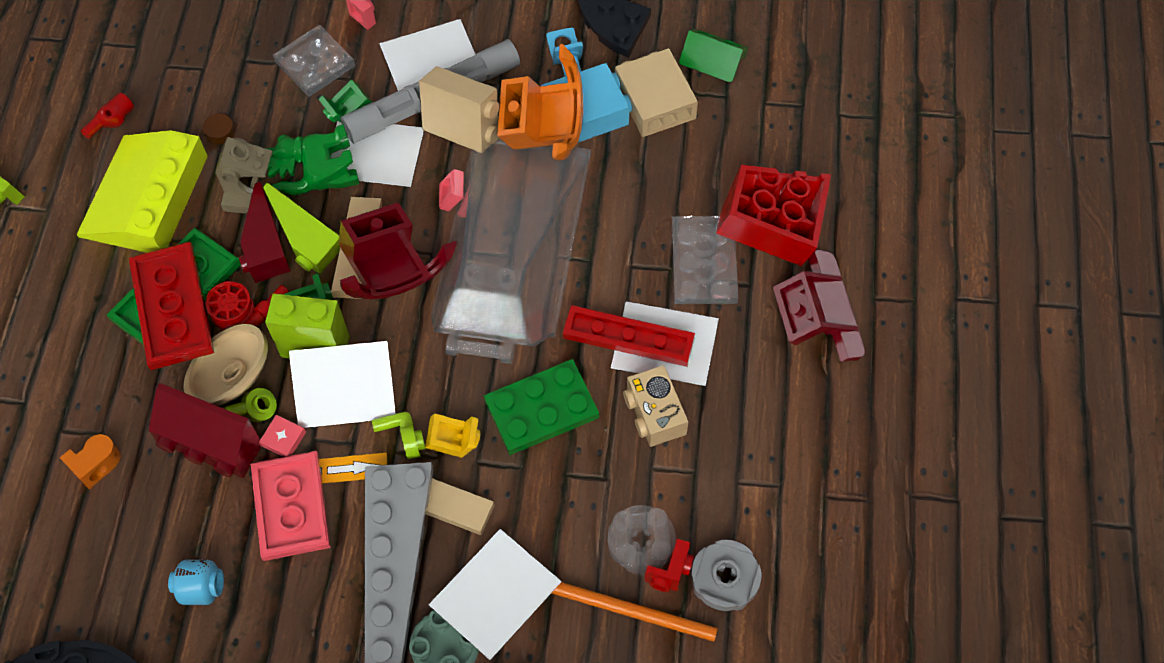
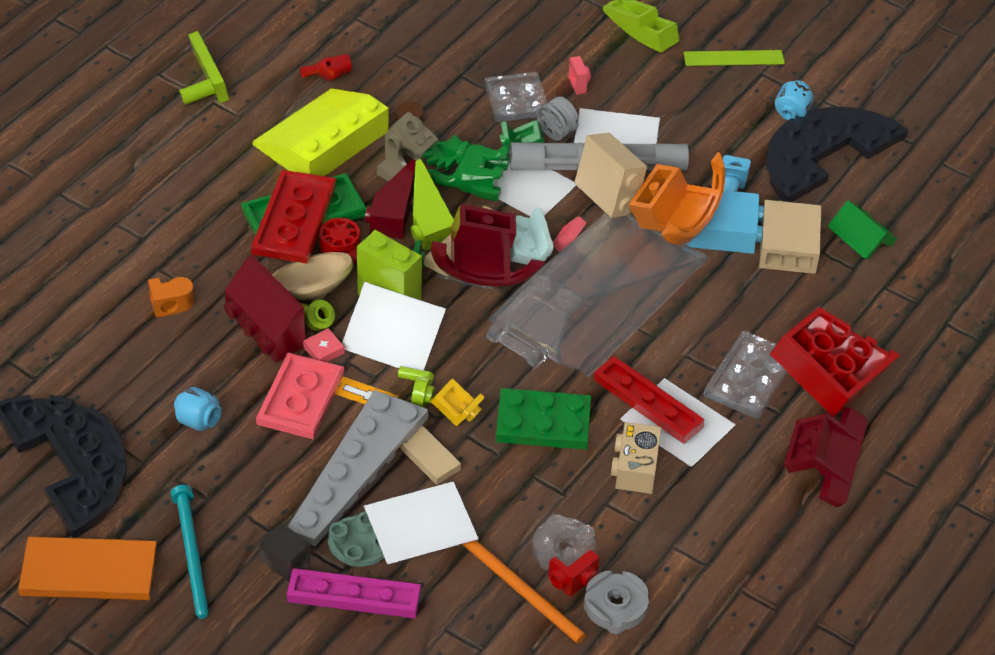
camera: 25 degrees right, 15 degrees down
none -> light aqua bracket [510,208,553,264]
none -> light grey wheel [537,97,579,141]

